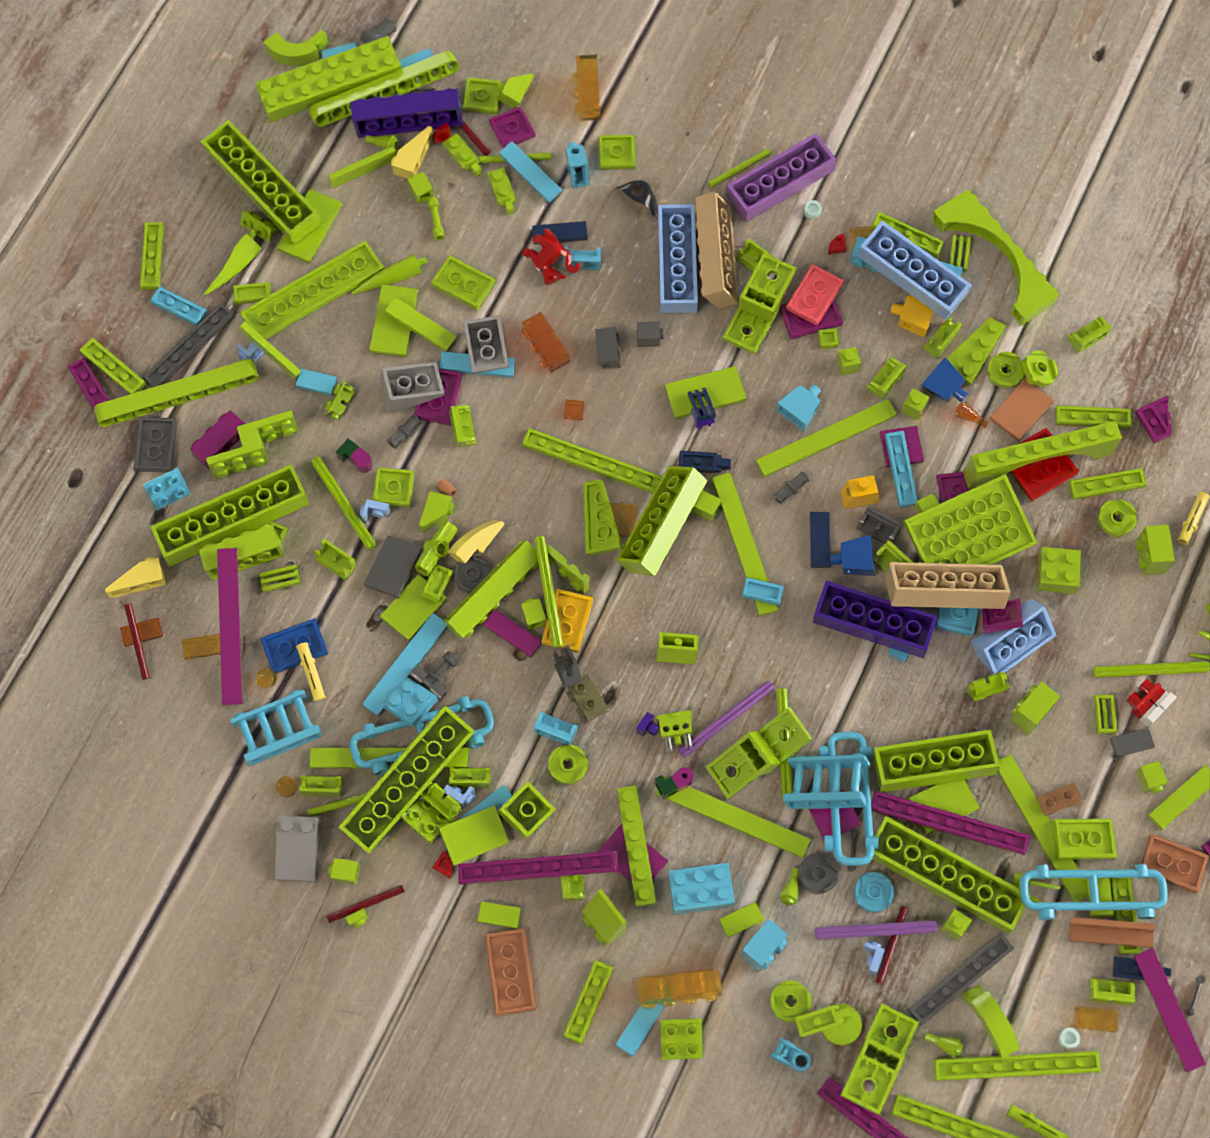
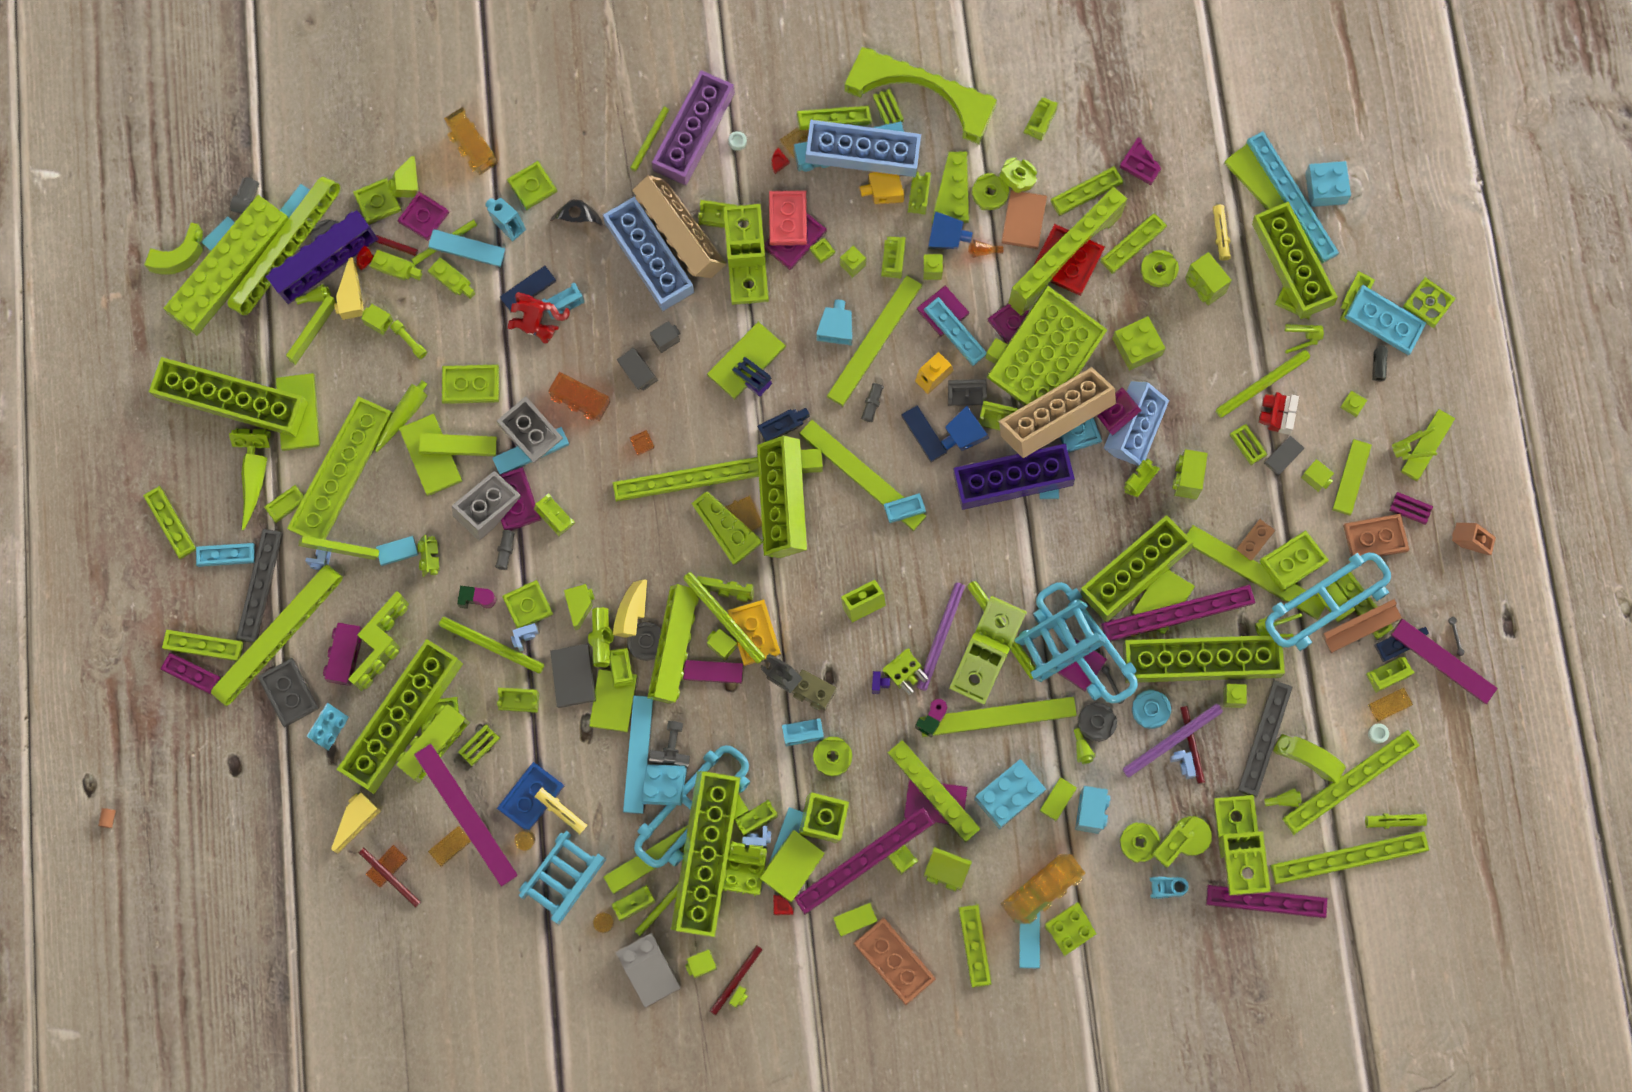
camera: 30 degrees left, 5 degrees up
nougat hinge [436,478,457,497] -> none

